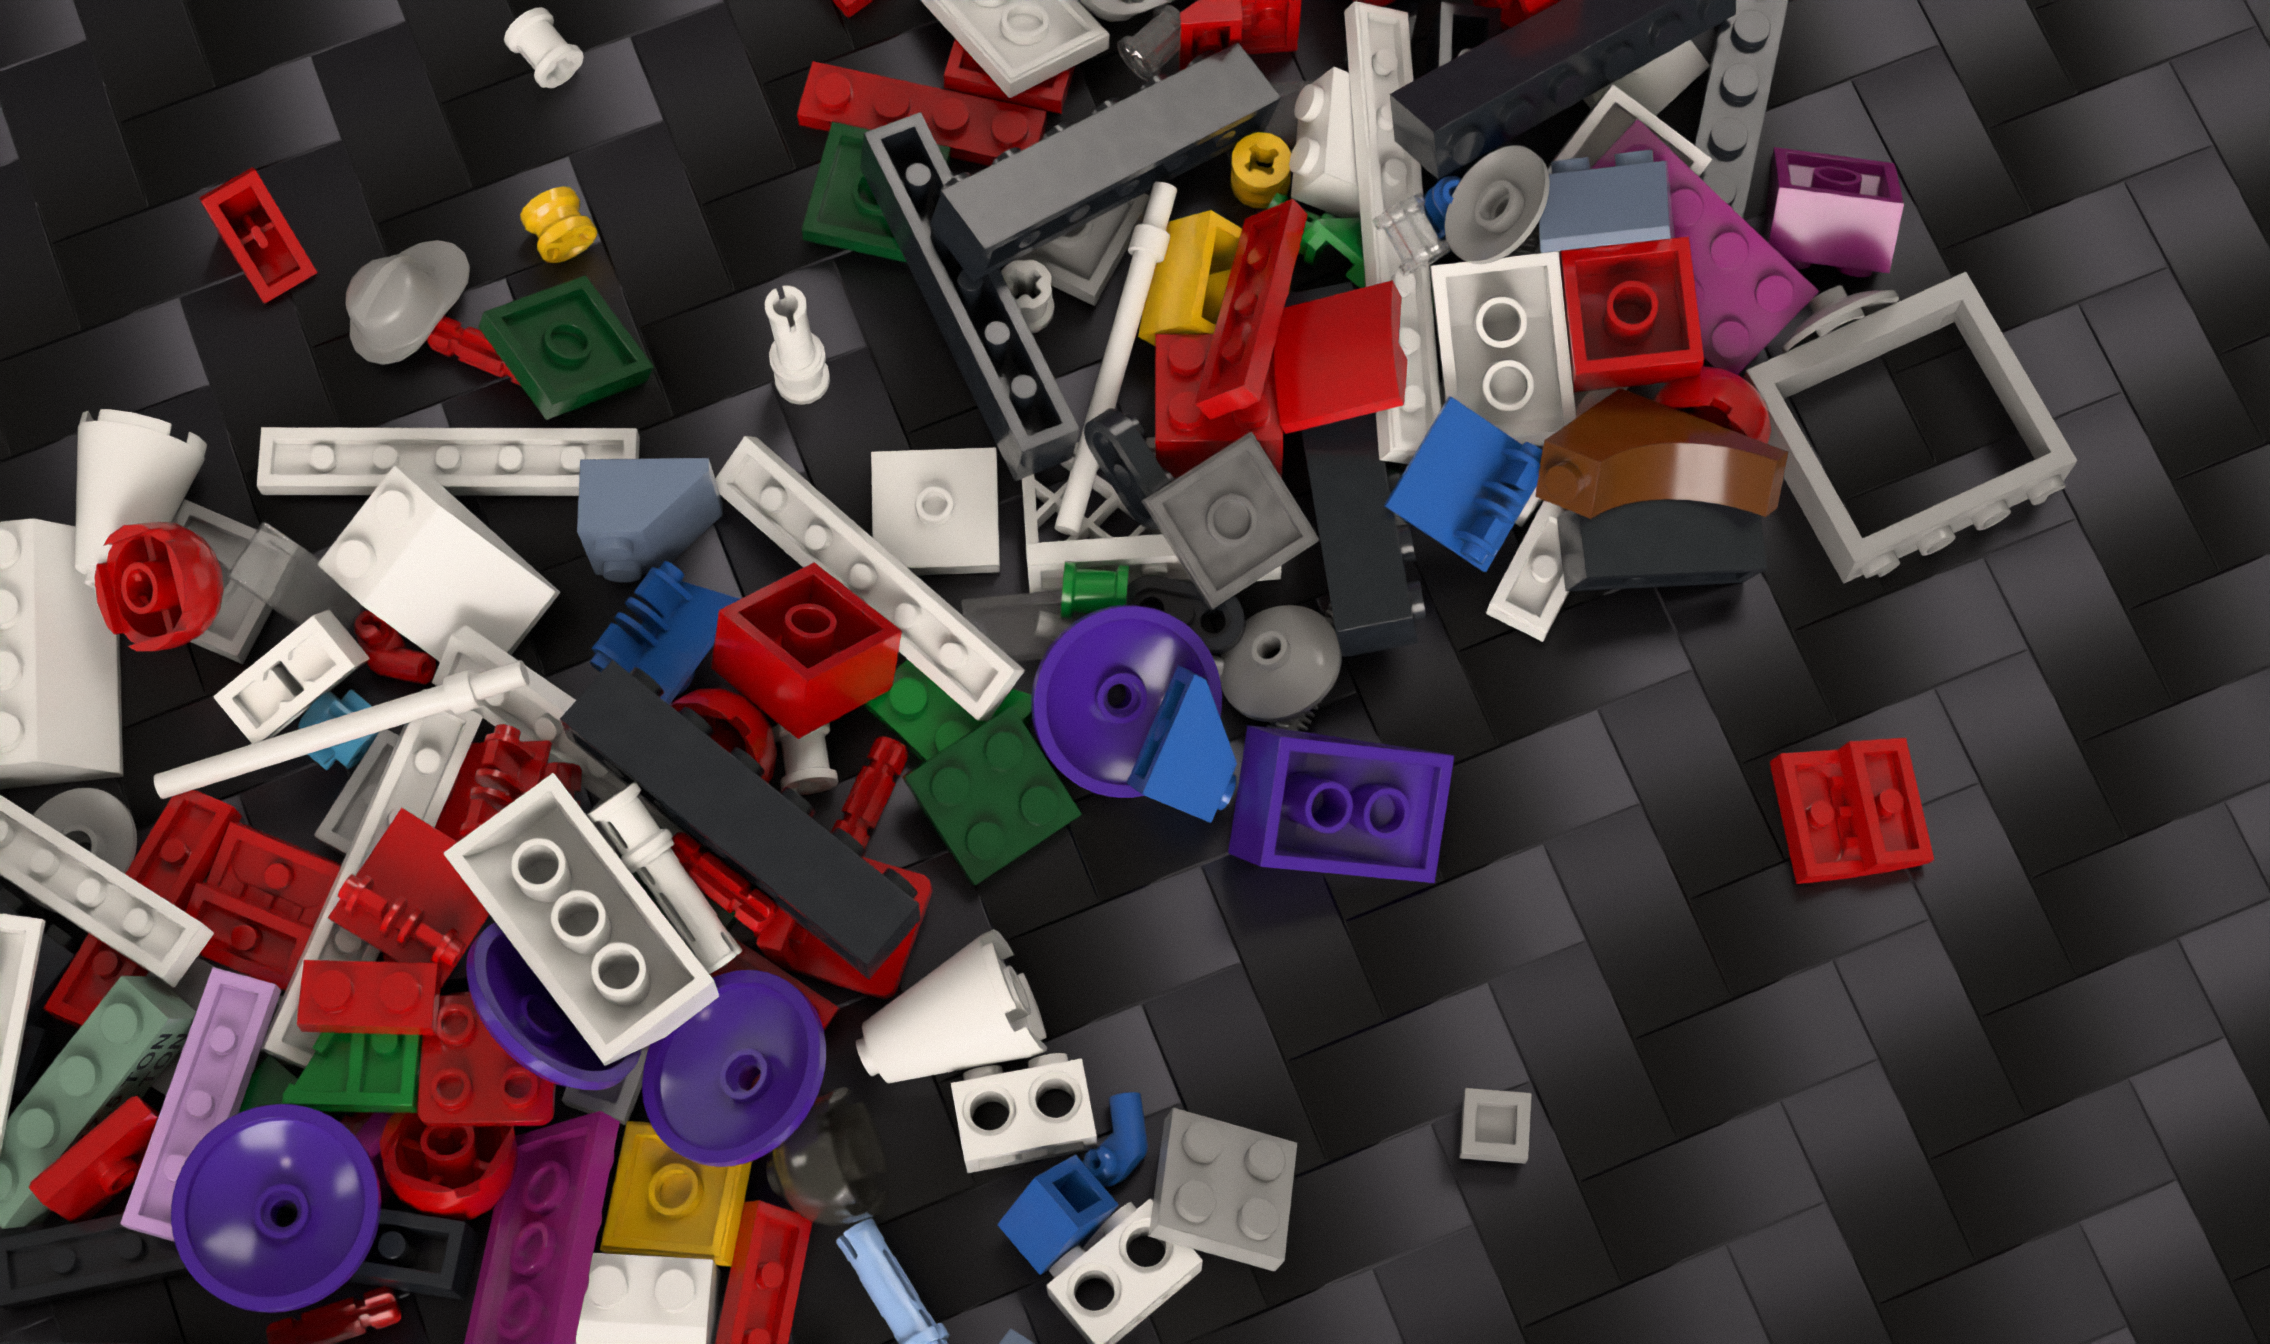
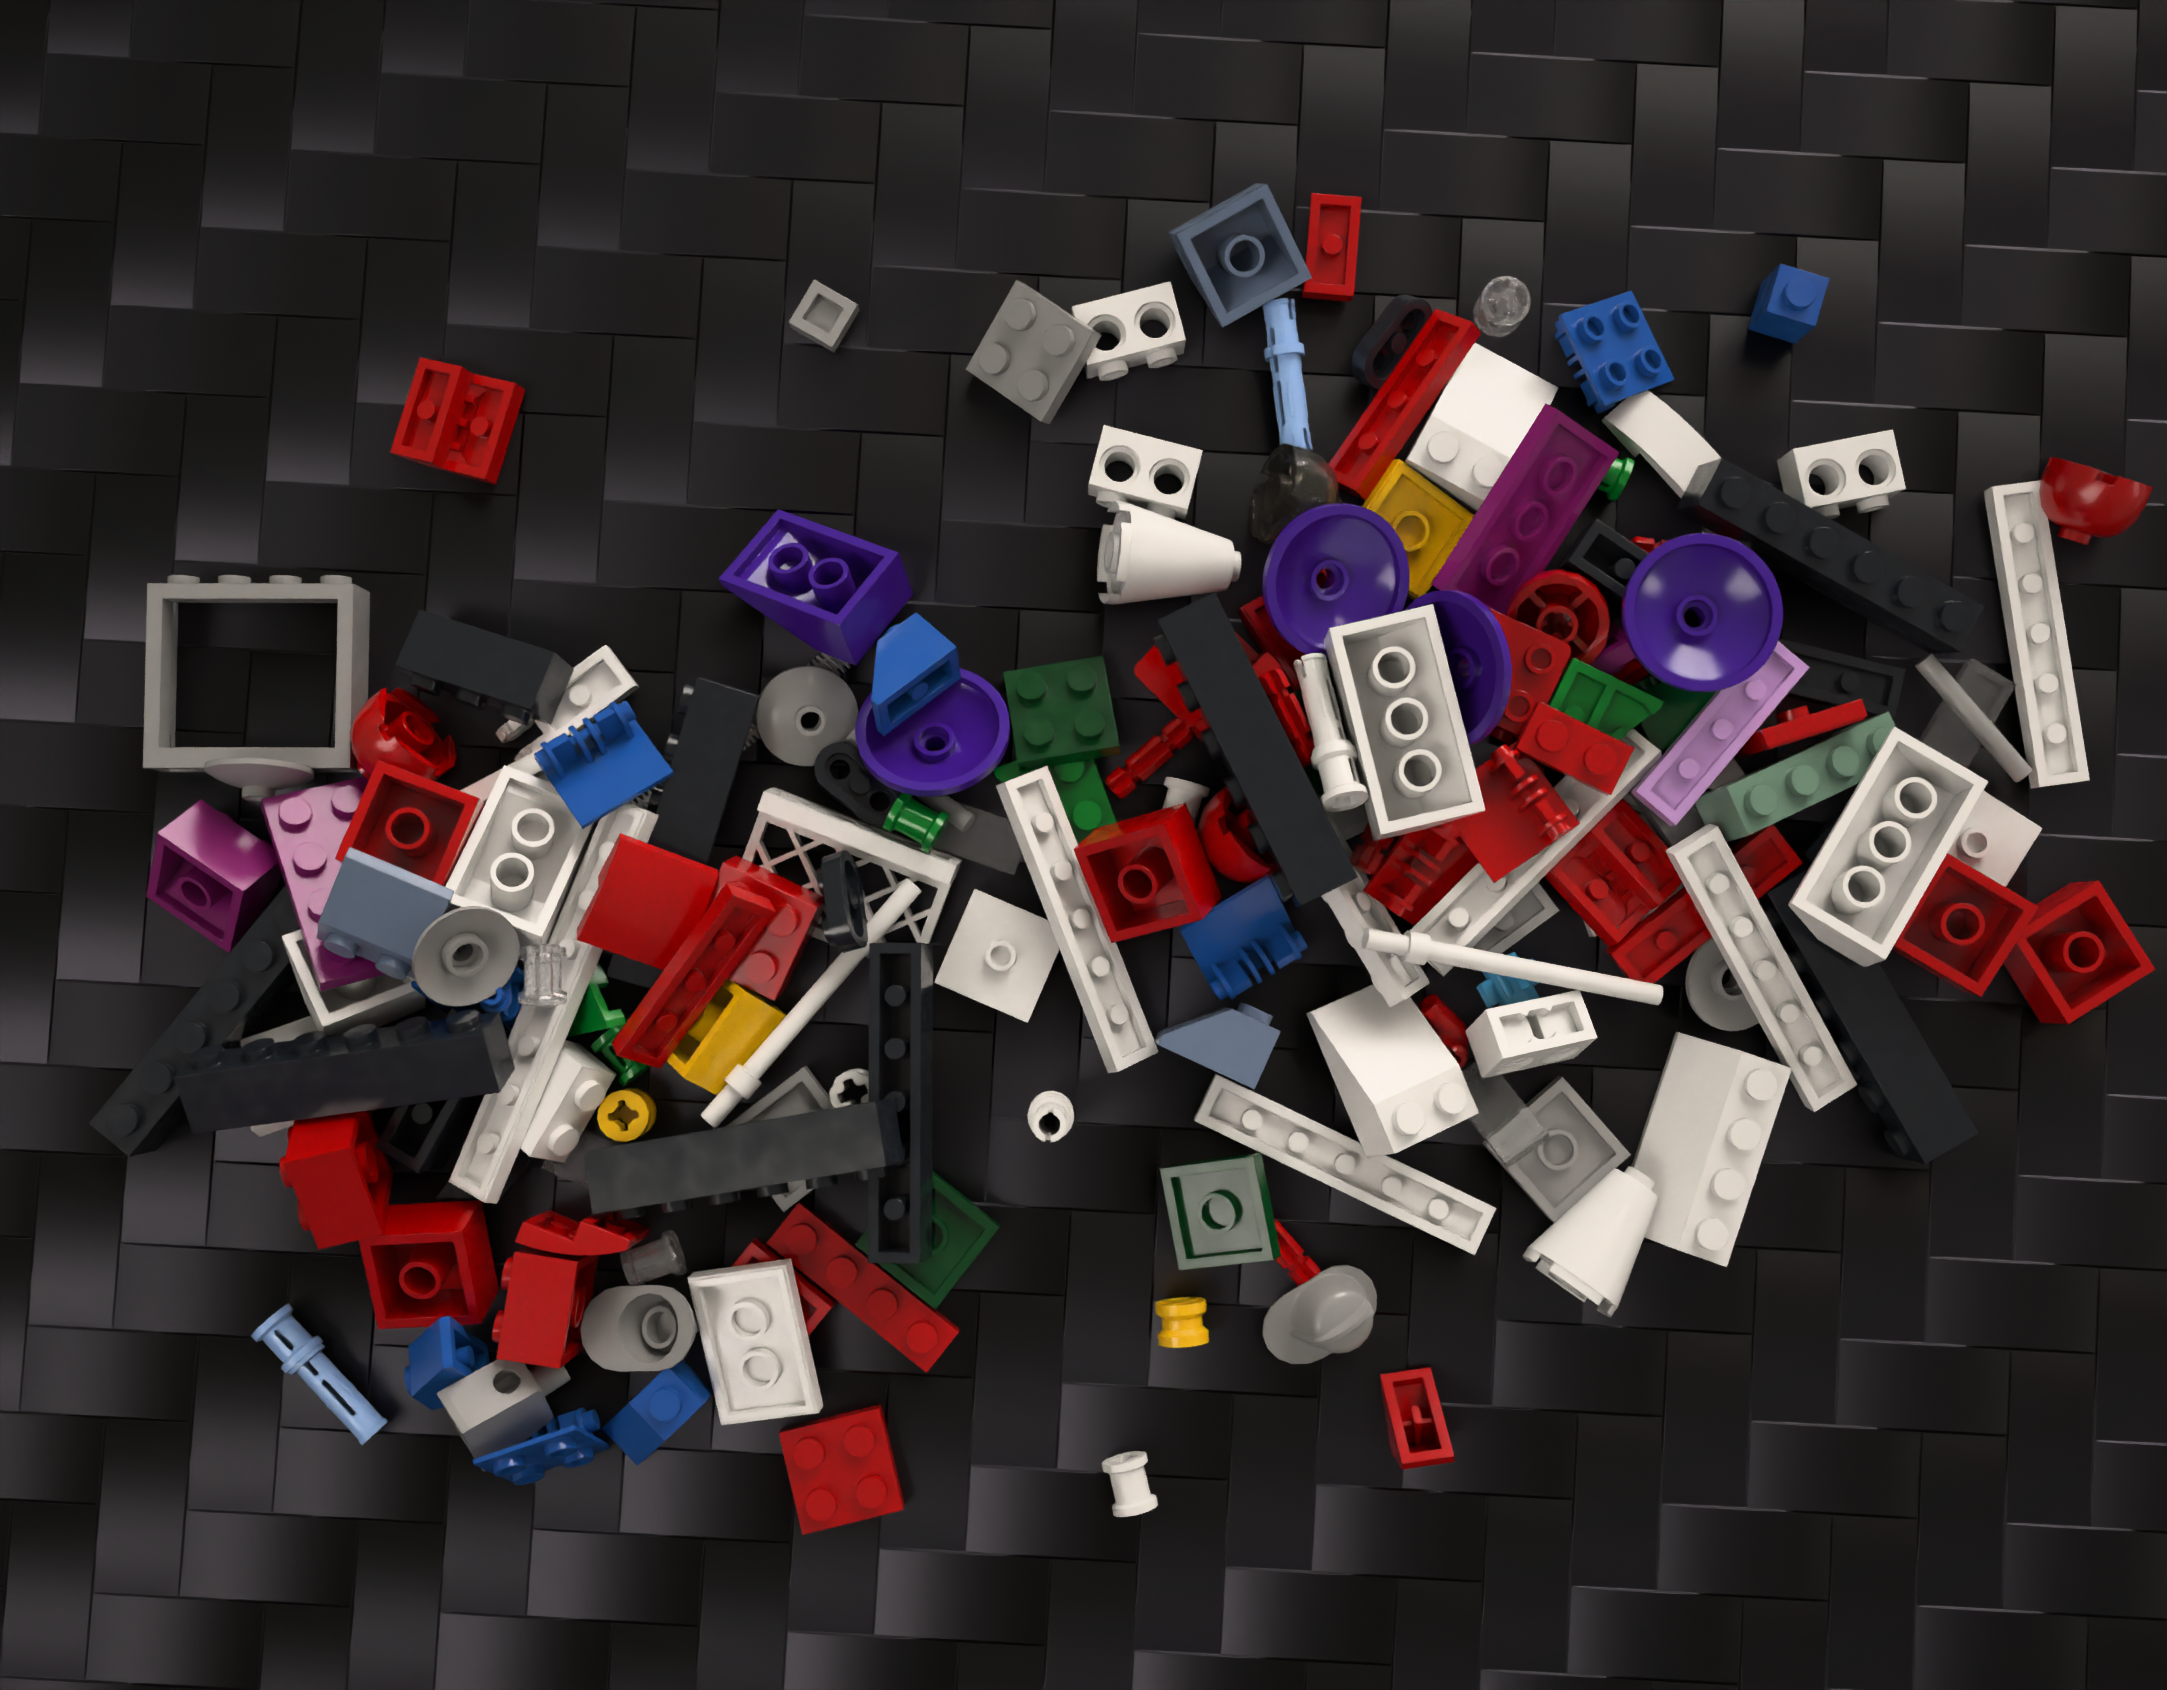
camera: 160 degrees left, 15 degrees up
red cylinder [94,522,224,652] -> none
blue brick [997,1154,1119,1275] -> none
blue arm [1083,1092,1148,1187] -> none
flat silver plate [1142,432,1320,609] -> none
reddish brown arch [1535,388,1789,519] -> none

